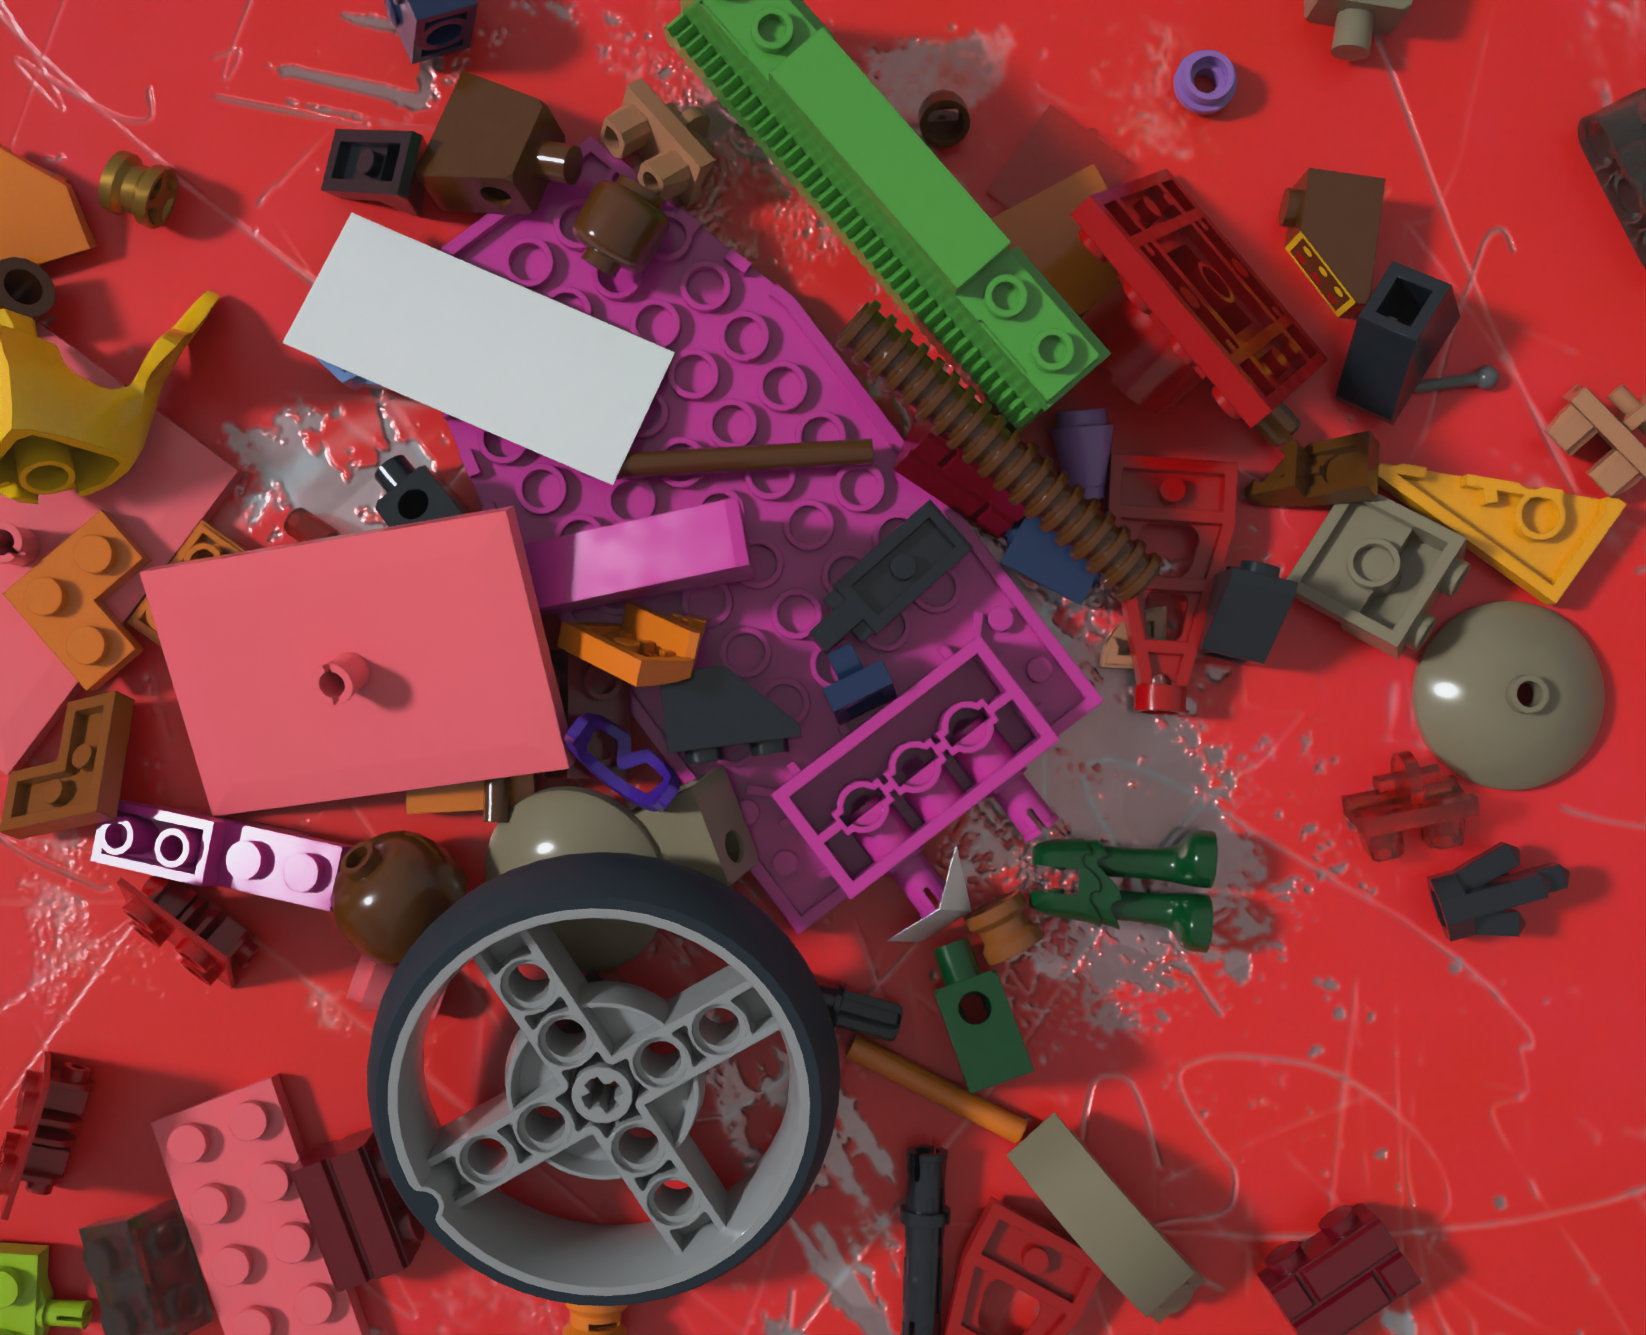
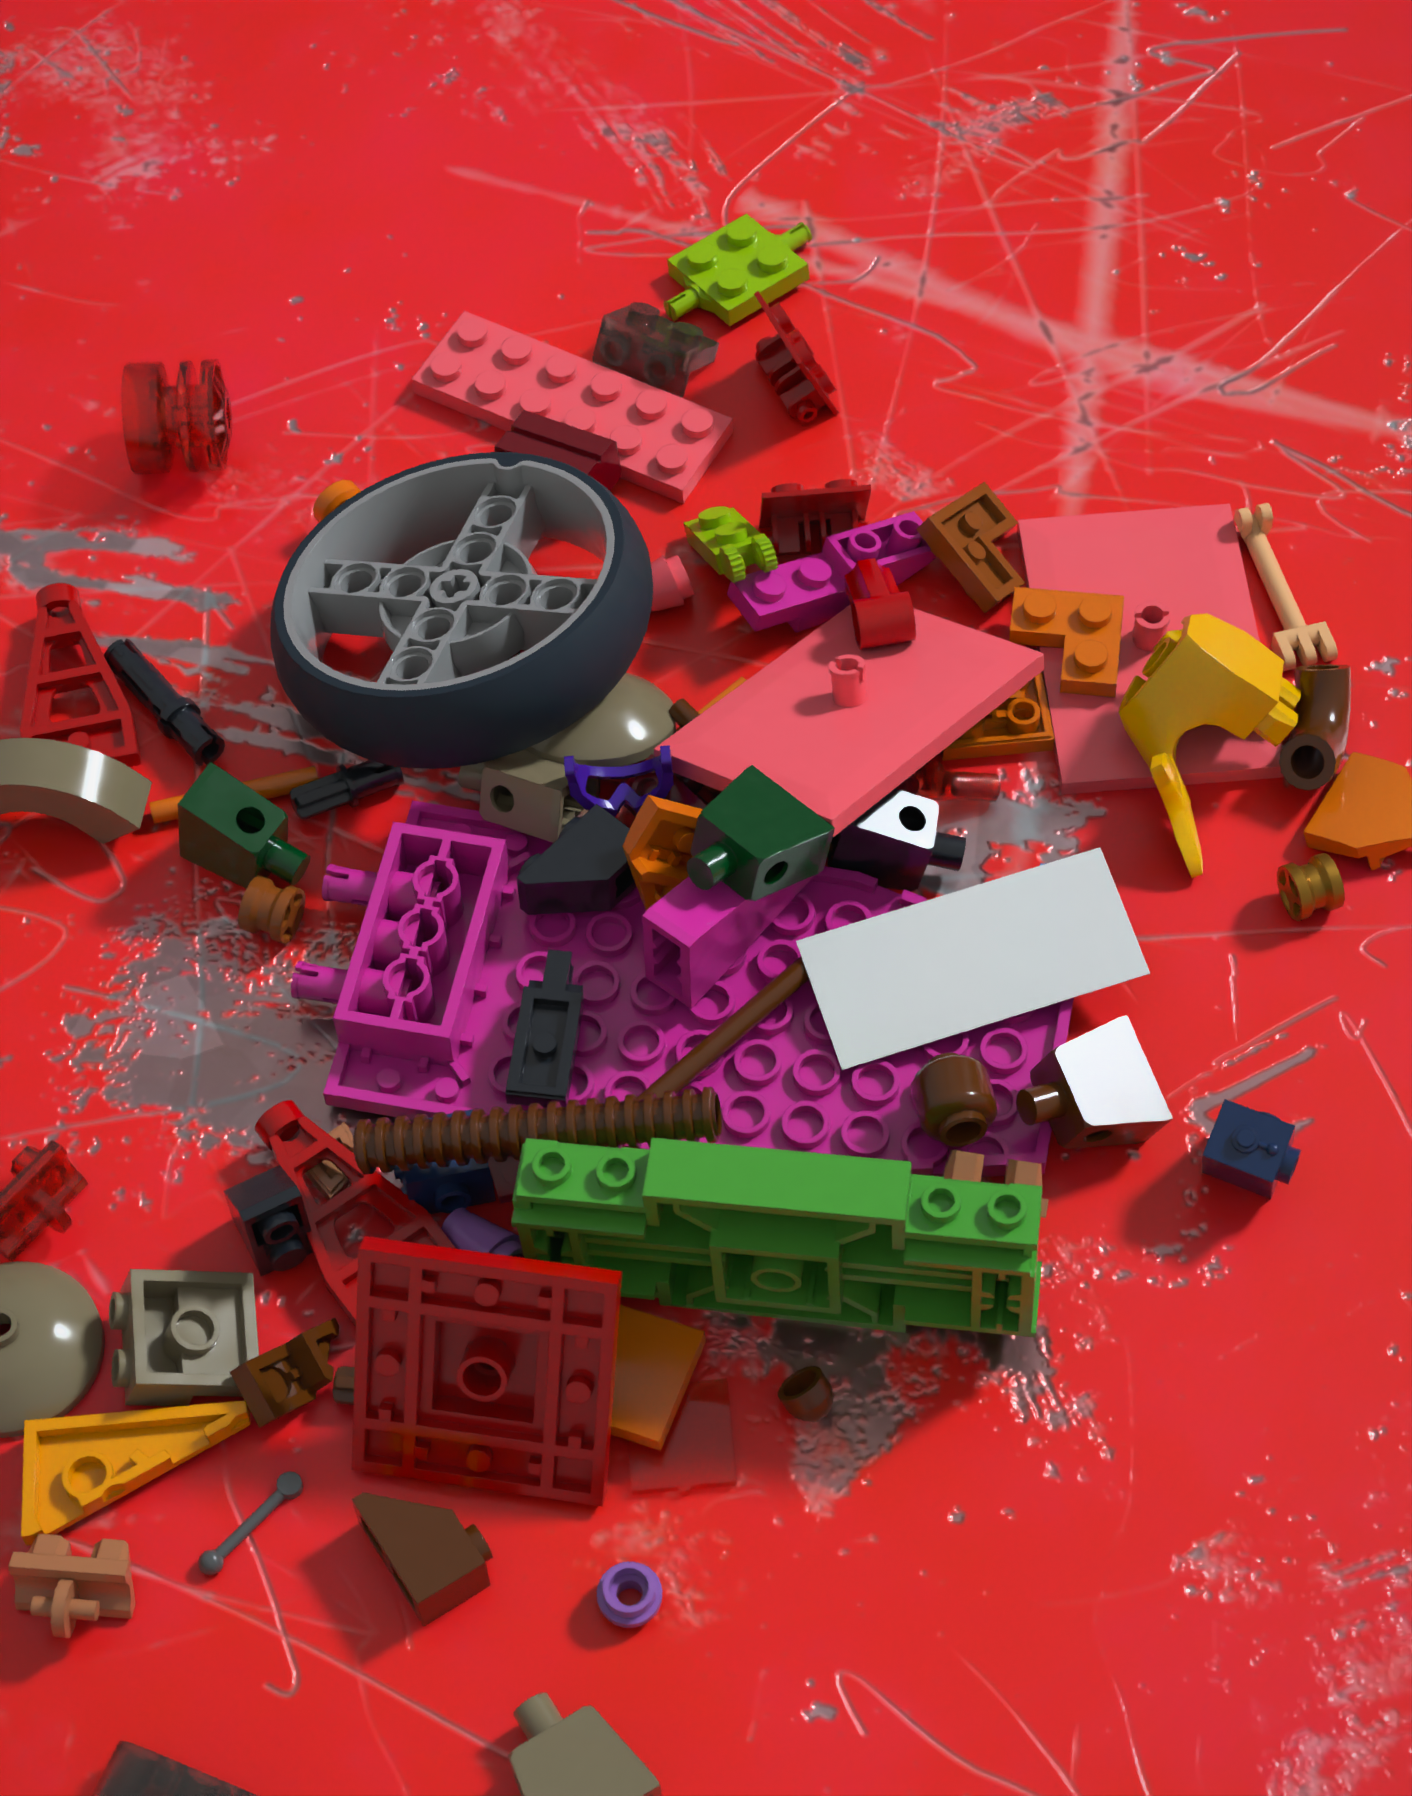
camera: 140 degrees right, 30 degrees down
black slope [321,129,428,216] -> none
reddish brown cylinder [330,830,467,964] -> none
dark blue tile [822,643,897,725] -> none
white sticker [887,845,971,942] -> none
dark green piece [1029,830,1218,953] -> none
black slope [1335,261,1460,425] -> none
none -> lime hinge [683,506,778,583]
none -> dark green torso [687,765,835,901]
none -> red piece [844,558,916,649]

